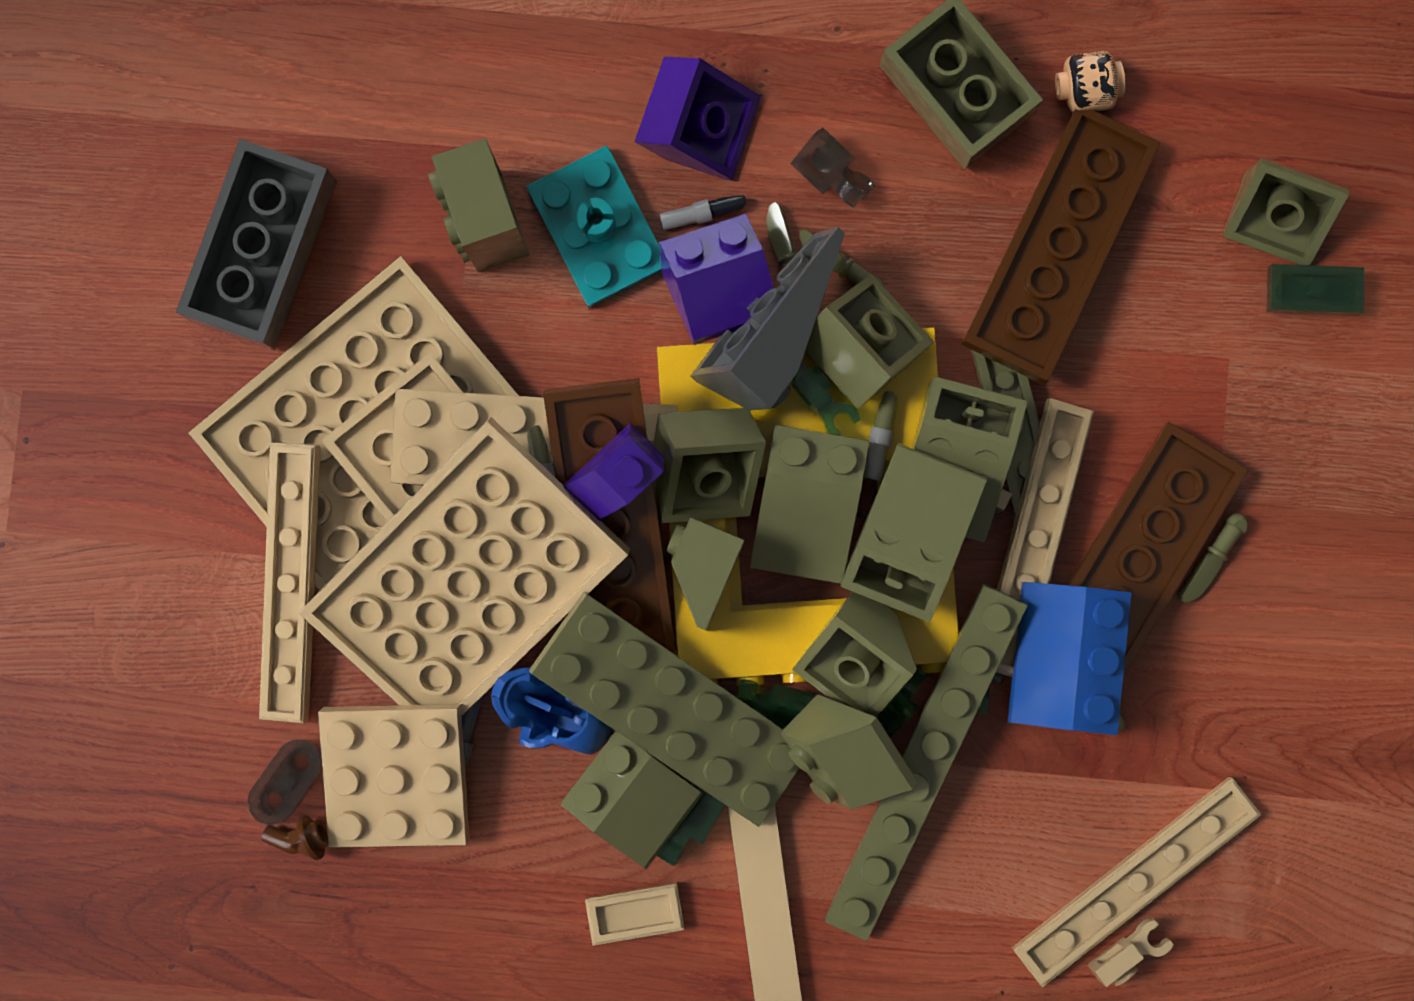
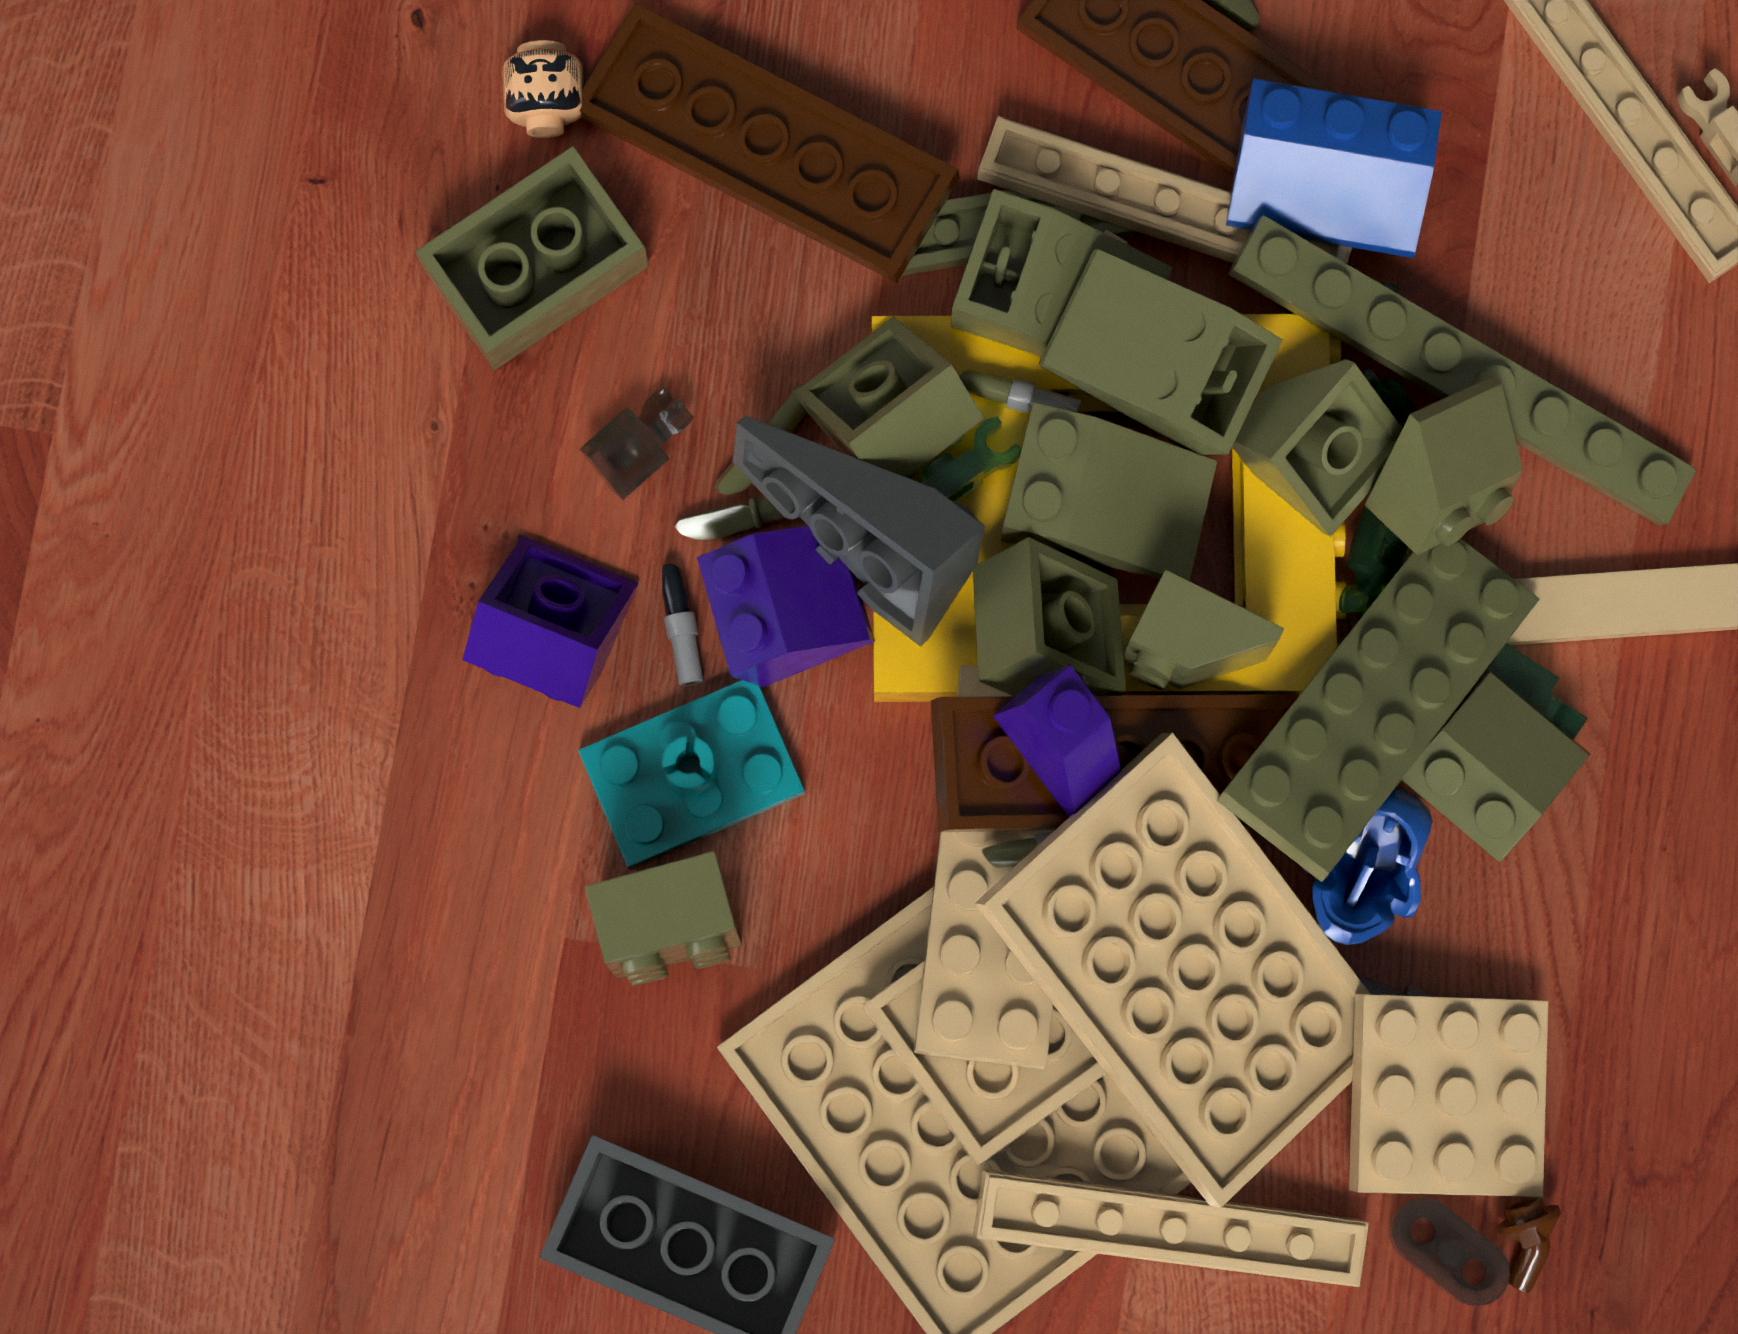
camera: 90 degrees left, 5 degrees down
tan tile [585,882,685,946] -> none

